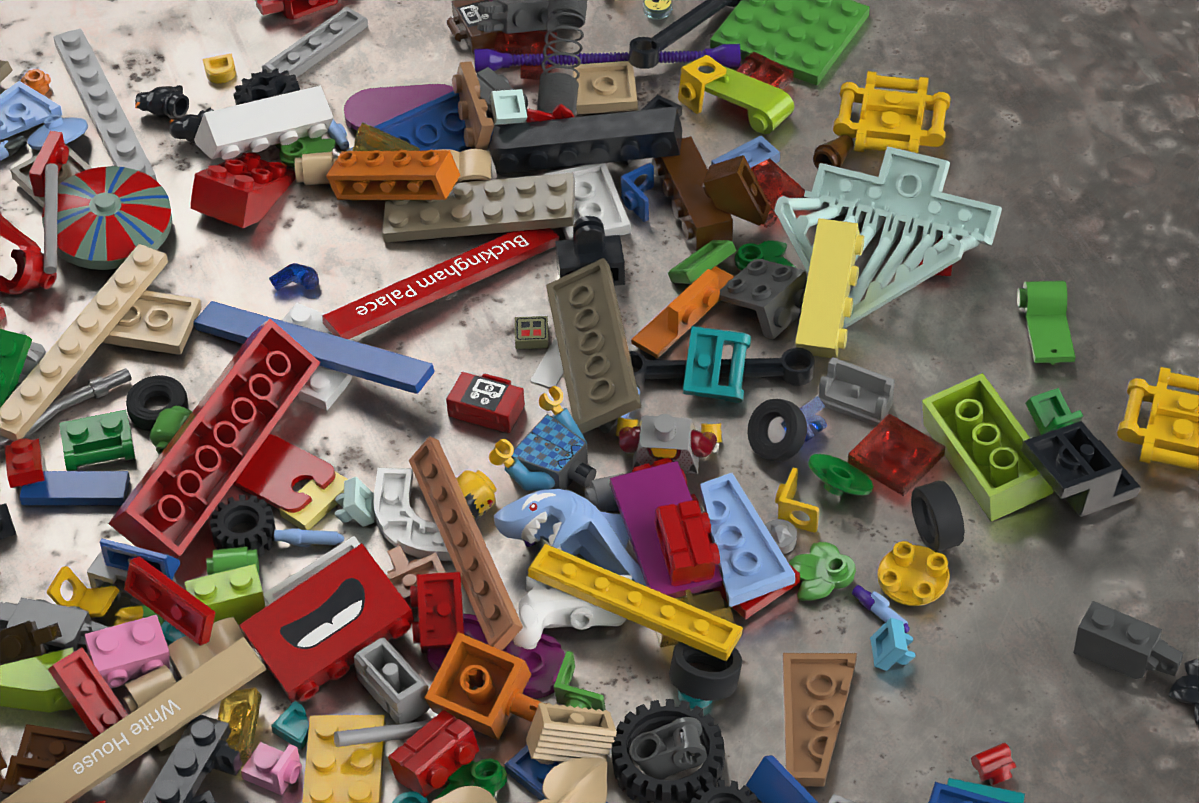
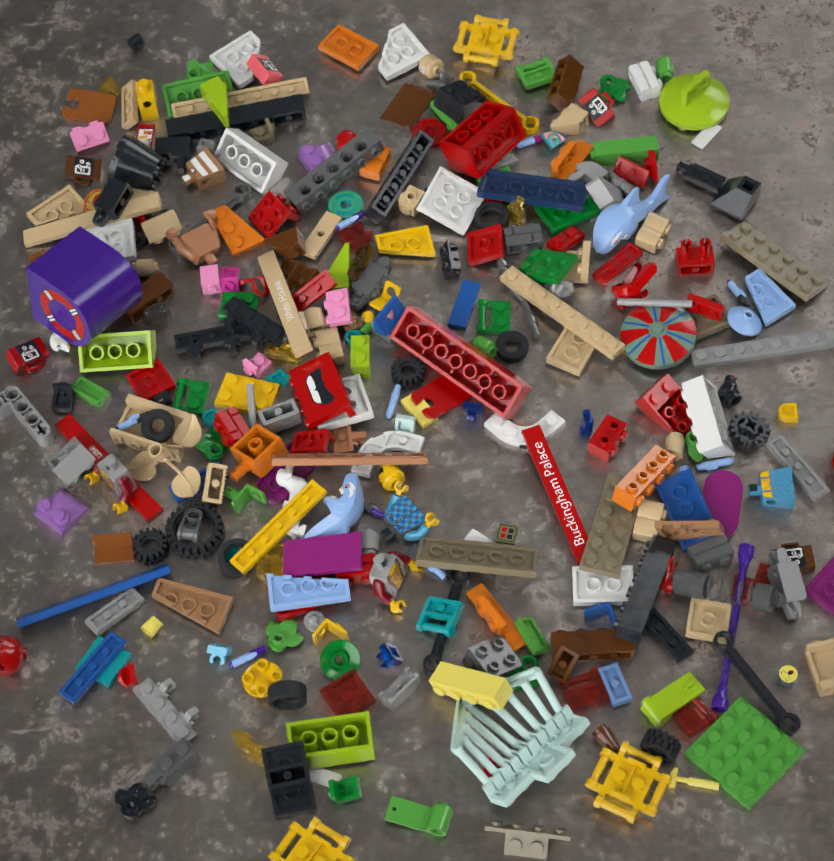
camera: 110 degrees right, 10 degrees up
red plate [5,438,45,488] -> none
orange plate [21,69,51,95] -> none
red tile [124,556,216,646] -> none
black animal [135,85,189,118] -> none
tile [194,301,435,394] -> none
bright green brick [206,547,260,577] -> none
clear yellow plate [352,122,420,151] -> none
red piece [446,372,525,433] -> none
light aqua tile [490,89,527,125] -> none
black brick [555,216,625,286] -> none
red brick [654,500,720,587] -> none
yellow bracket [678,55,727,114] -> none
black tyre [747,399,807,461] -> none
none -> light grey hinge [133,677,201,743]
none -> light yellow hose [141,616,163,638]
none -> clear yellow plate [231,728,265,769]
none -> clear blue tile [462,401,484,423]
none -> bracket [484,820,572,860]
none -> red brick [588,414,629,462]
none -> black tyre [640,728,681,764]
none -> light yellow piece [668,767,720,790]
none -> dark azure torso [748,467,796,509]

